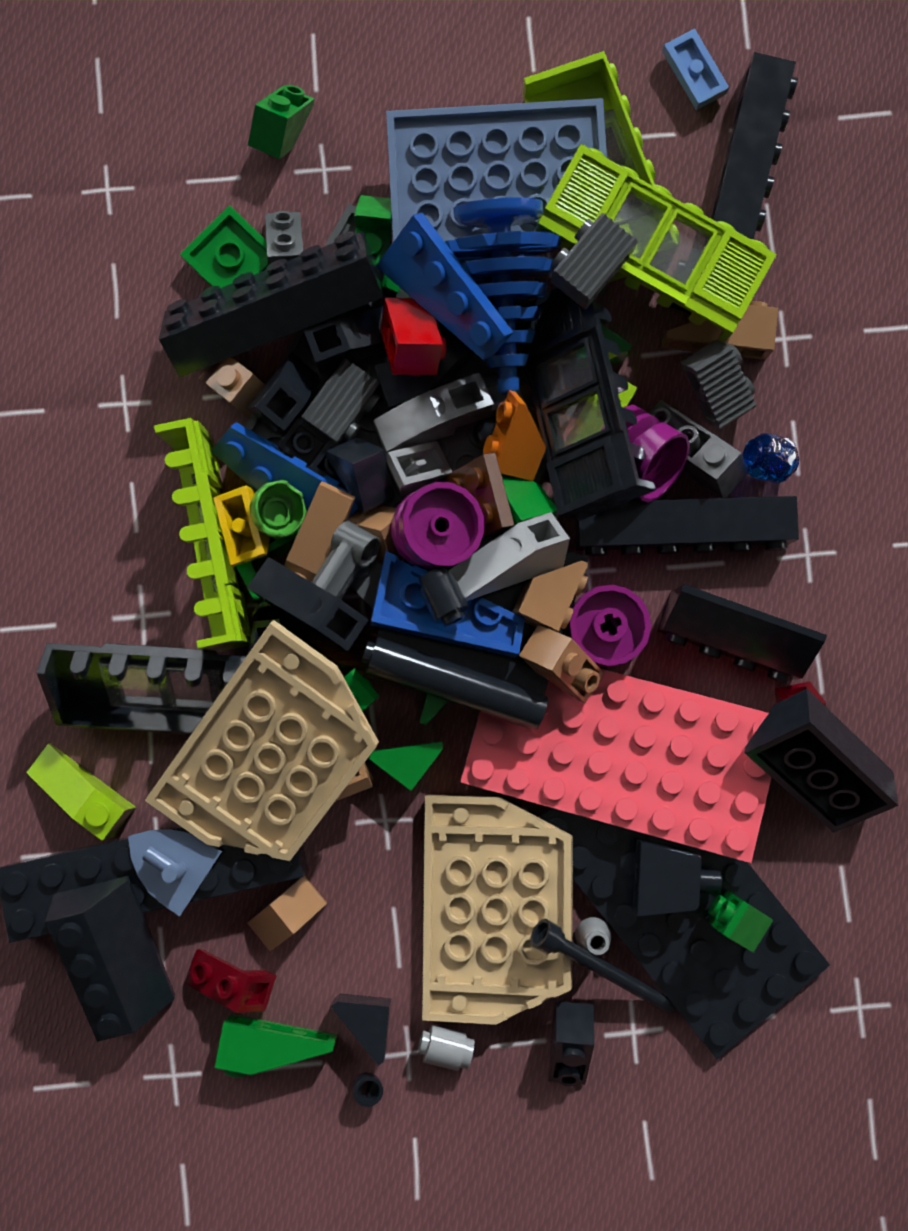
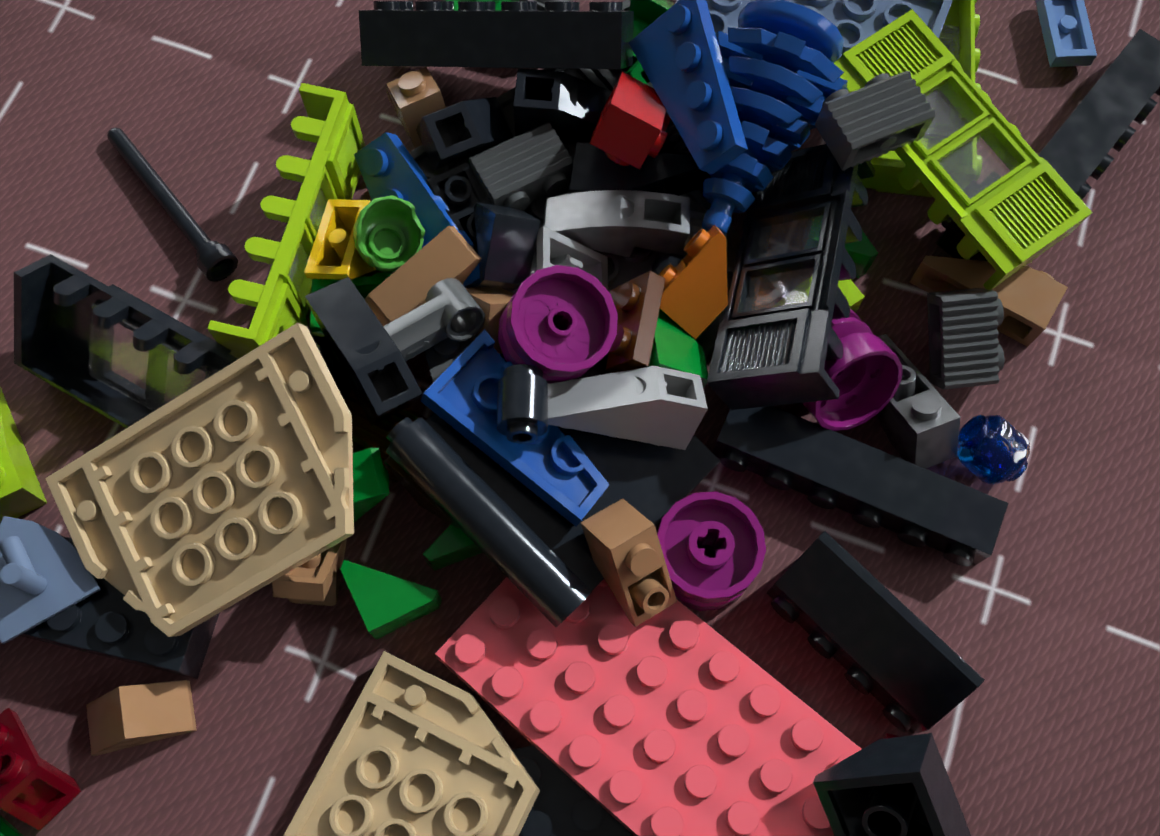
camera: 20 degrees right, 15 degrees down
medium nougat slope [512,561,588,632] -> none
none -> black piece [107,127,238,282]

